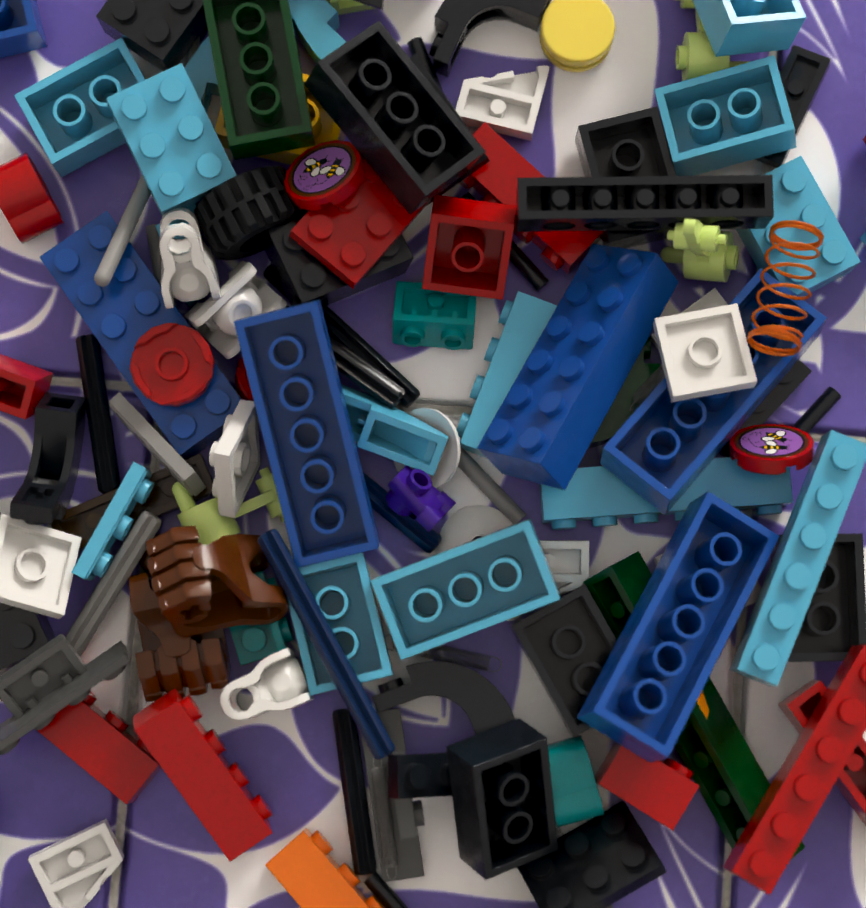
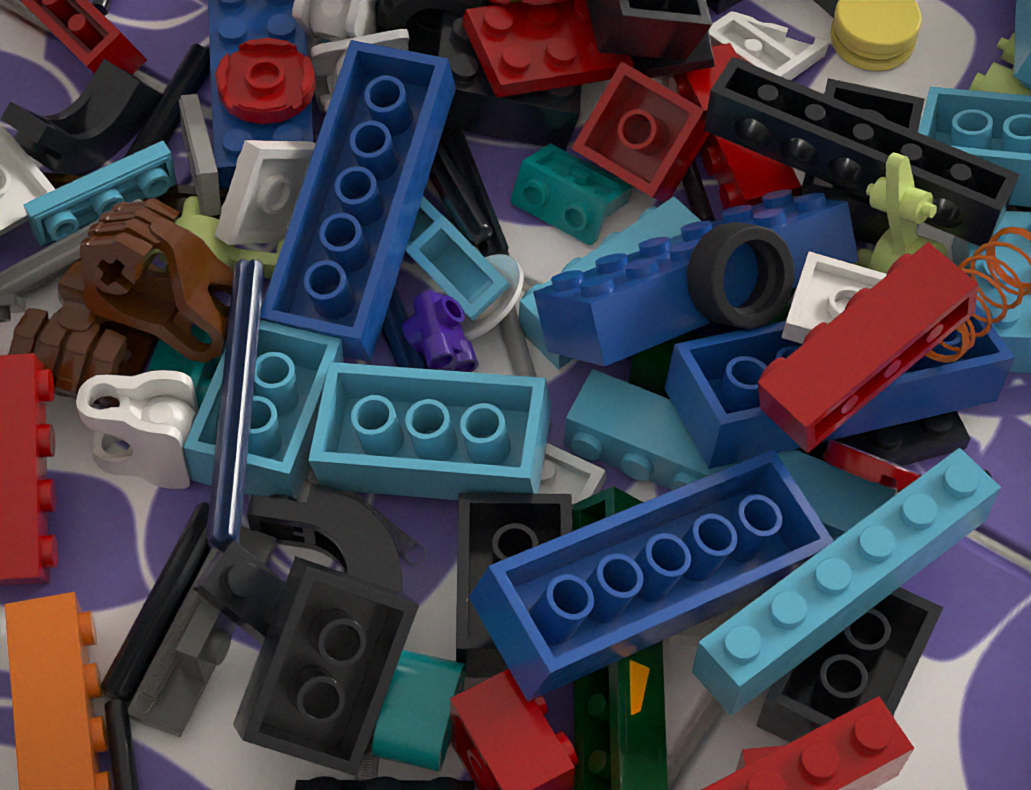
camera: 25 degrees right, 25 degrees down
none -> black tyre [687,222,794,330]
none -> red brick [758,242,978,453]

